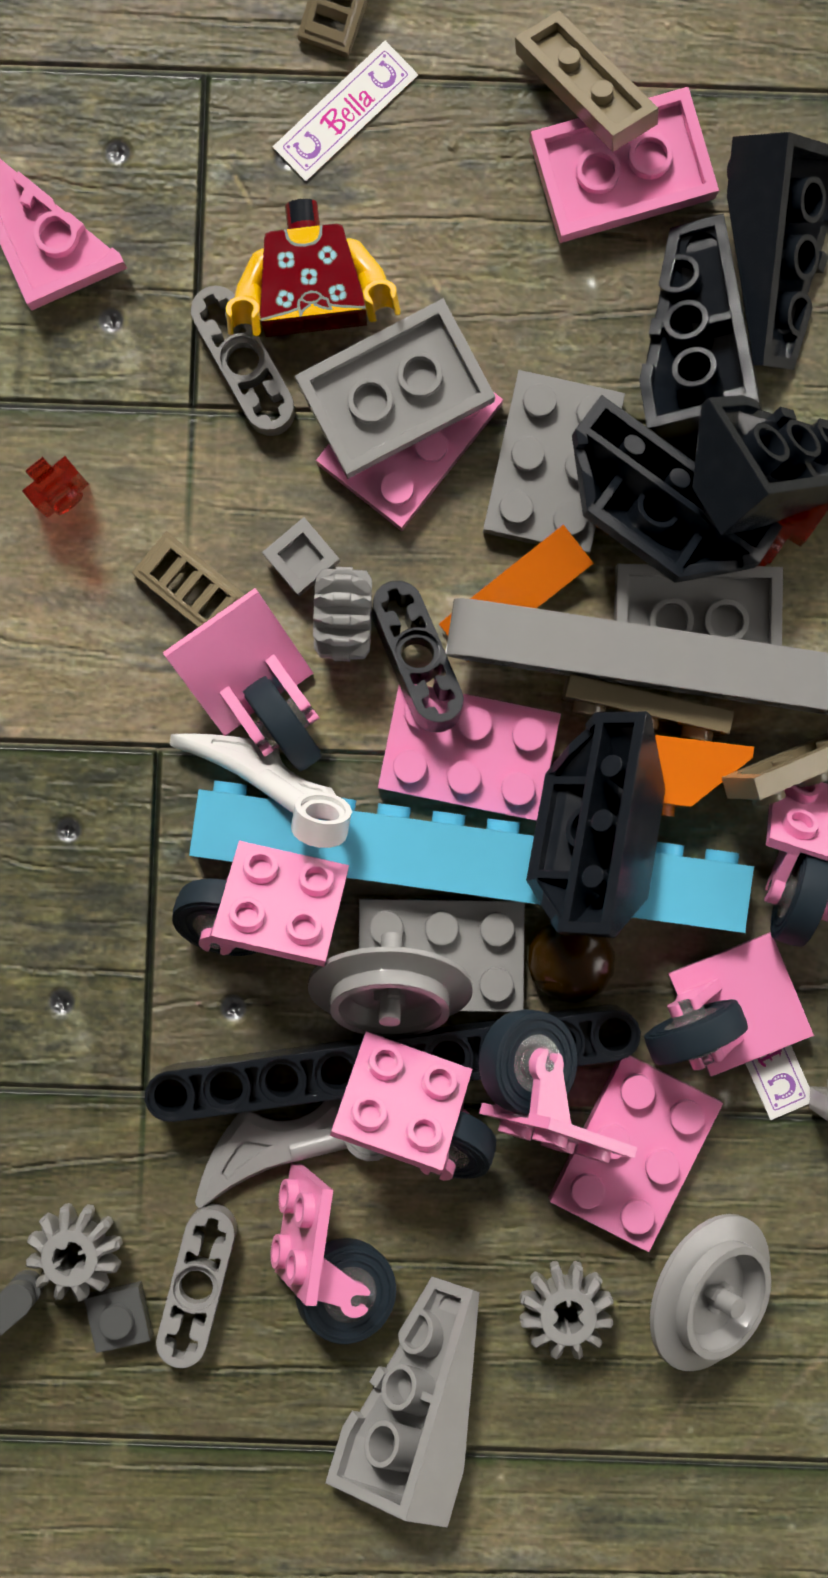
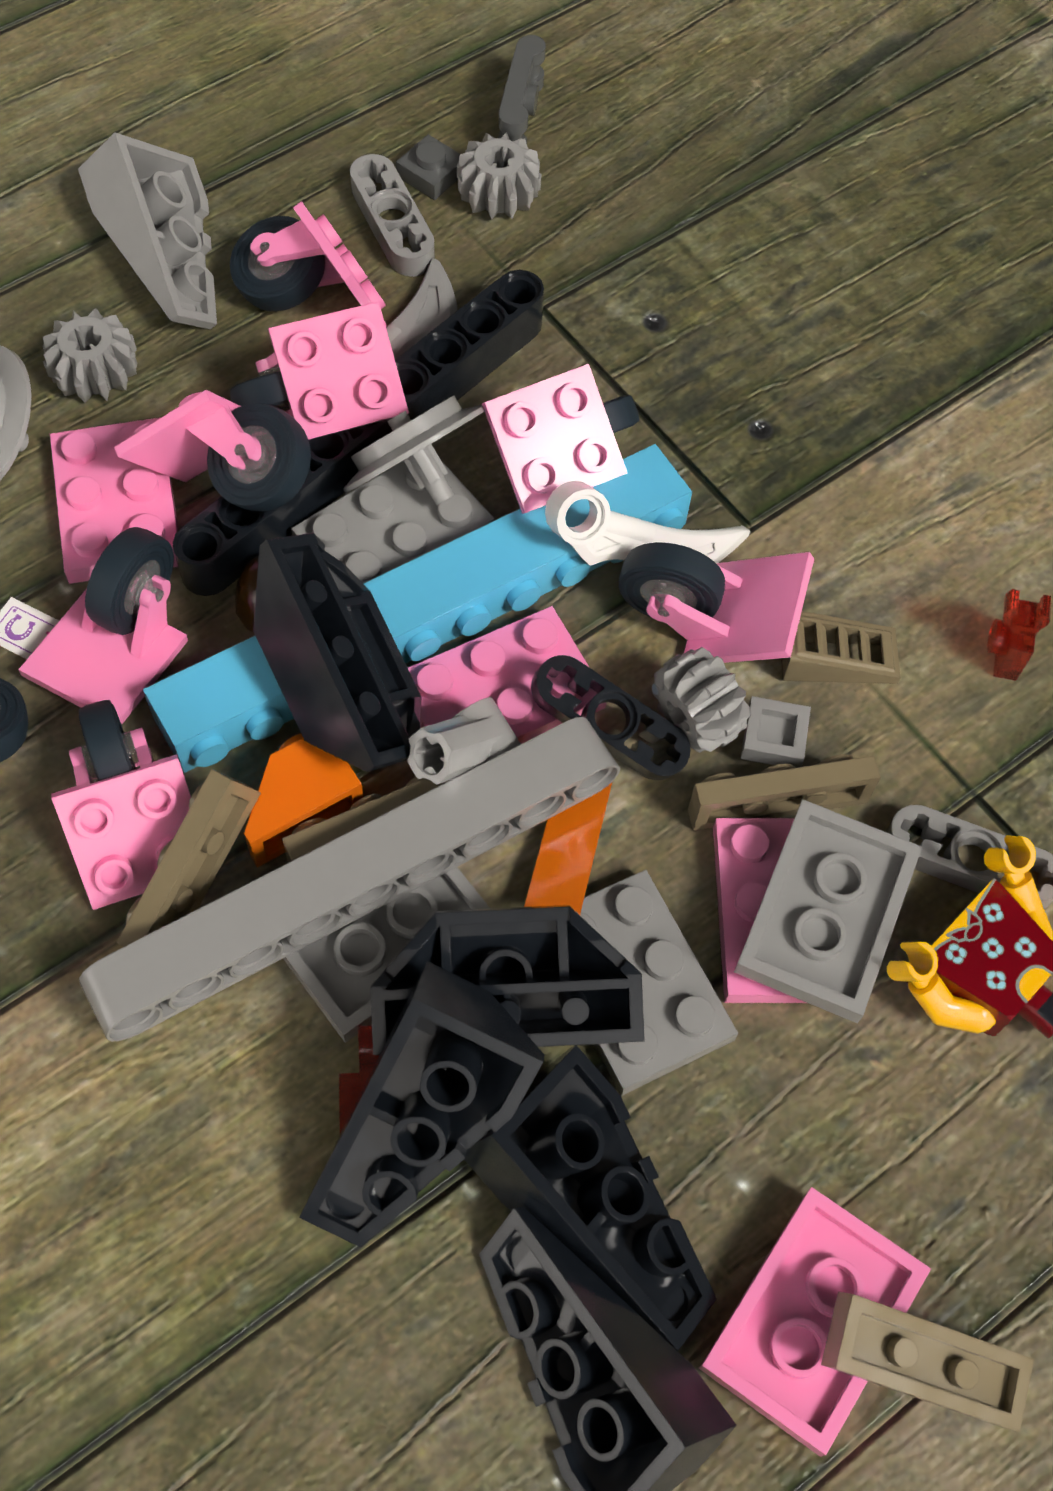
camera: 140 degrees right, 25 degrees down
none -> light grey piece [407,697,521,785]
none -> dark tan plate [688,754,881,831]

